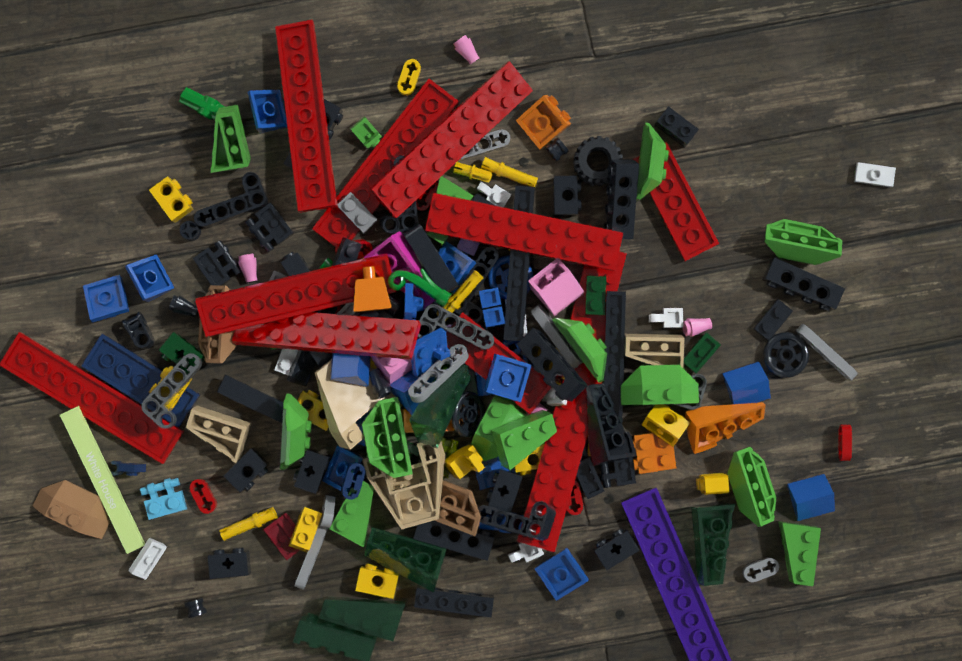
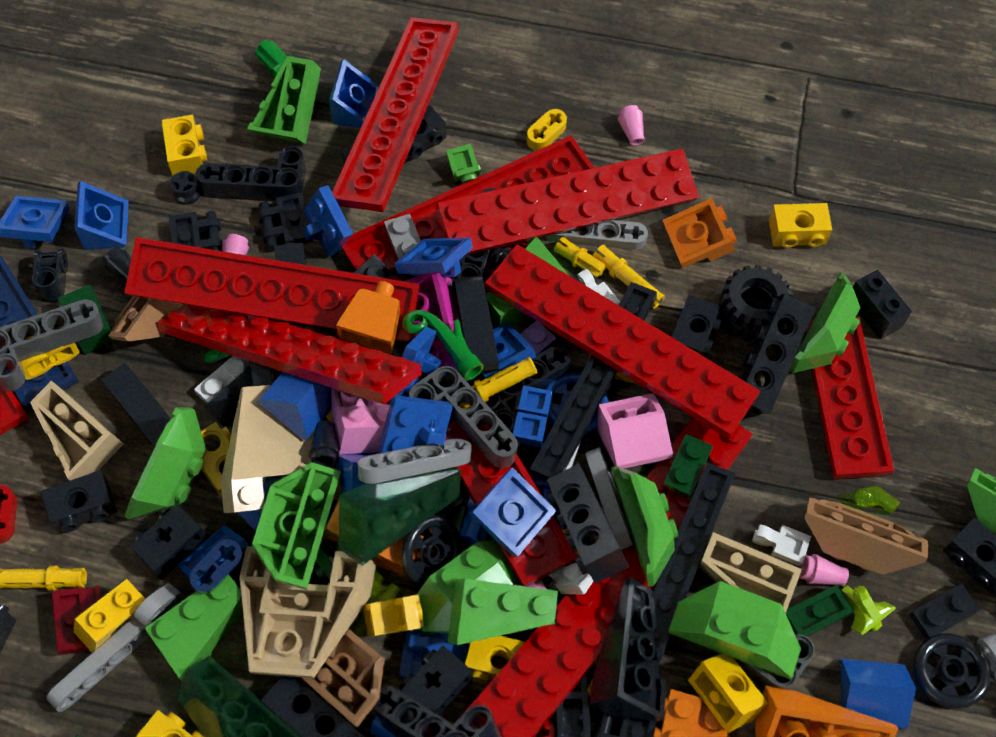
camera: 25 degrees right, 25 degrees down
black wheel [545,137,569,162] -> none
none -> blue hinge [302,185,353,257]
none -> blue hinge [395,237,473,277]
none -> black plate [490,247,511,270]
none -> yellow brick [769,203,832,248]
none -> medium nougat wedge [805,497,928,575]
none -> lime piece [841,585,896,635]
none -> clear neon green arm [855,486,900,514]

